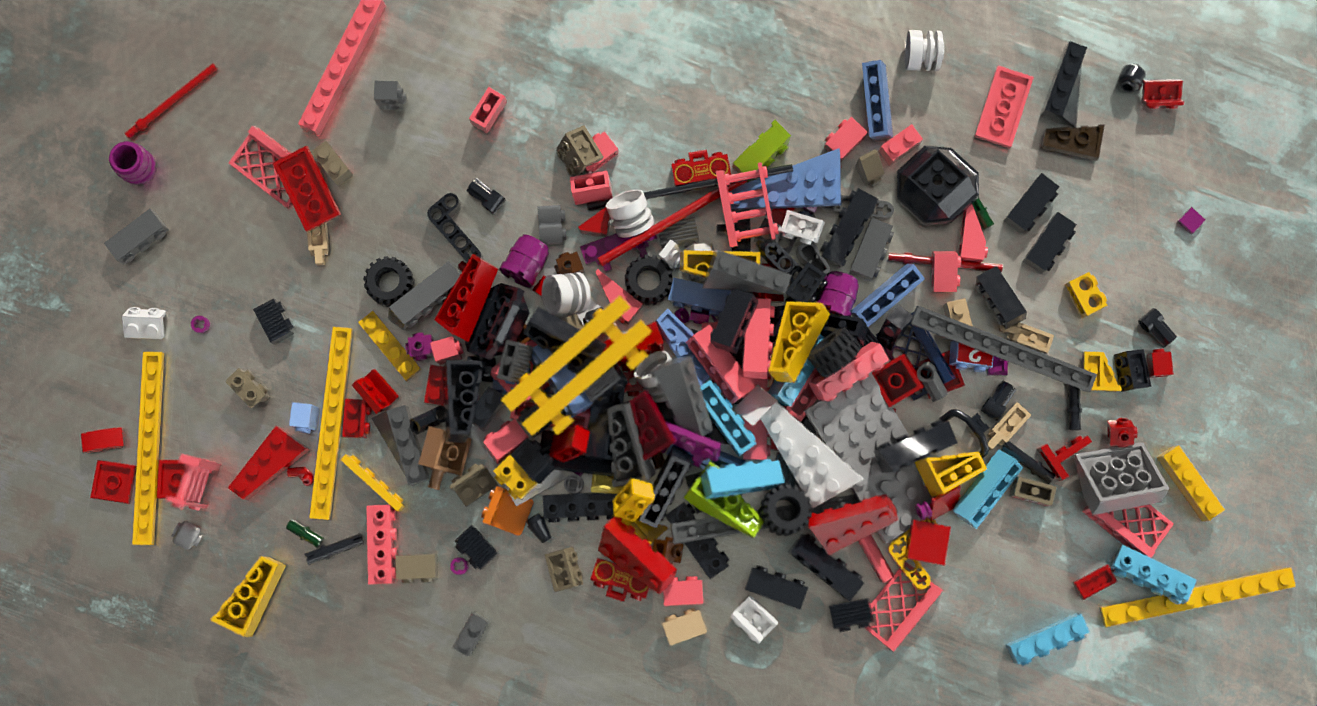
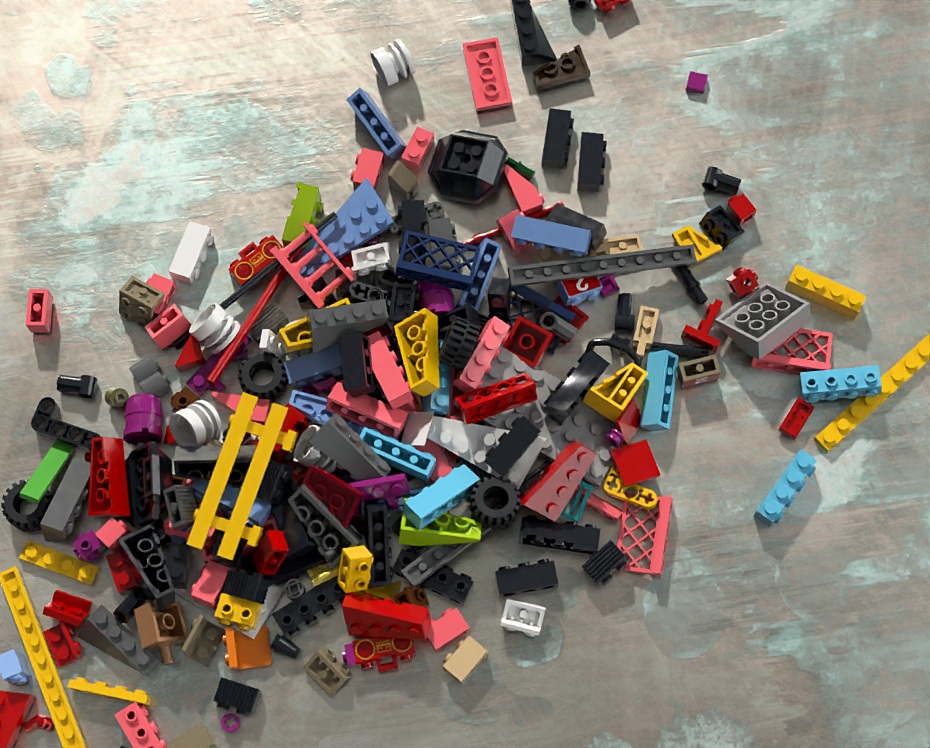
camera: 30 degrees left, 10 degrees down
yellow brick [1065,272,1108,319] -> none
none -> bright green tile [20,440,74,504]
none -> olive brick [105,387,129,407]
none -> white brick [169,221,214,284]
none -> magenta plate [342,643,357,667]
none -> dark blue fence [395,230,480,292]
none -> red fence [455,373,538,425]
none -> black brick [484,416,542,477]
none -> medium blue brick [511,215,592,257]
none -> teal tile [560,481,594,523]

